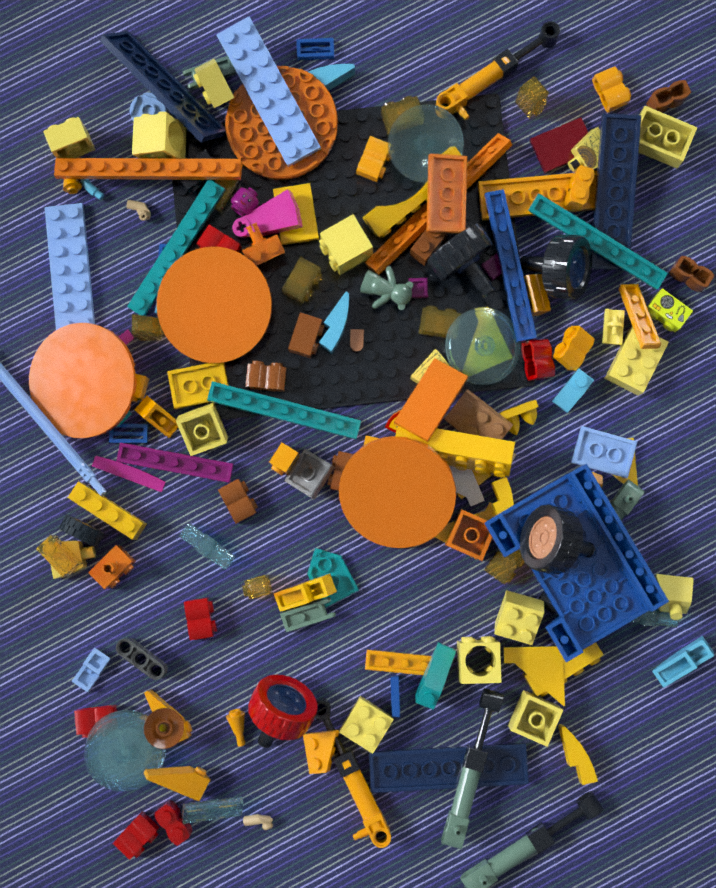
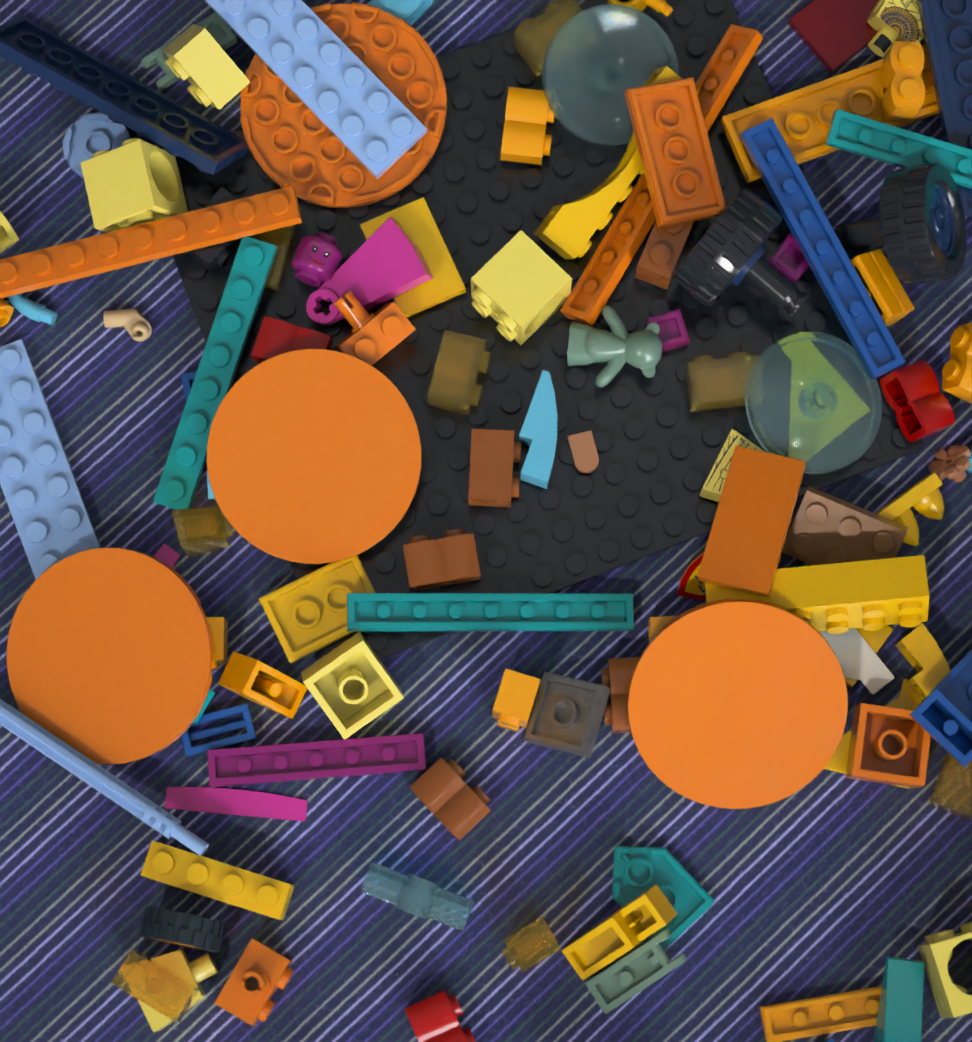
camera: 15 degrees left, 5 degrees down
none -> nougat plant [929,445,971,483]

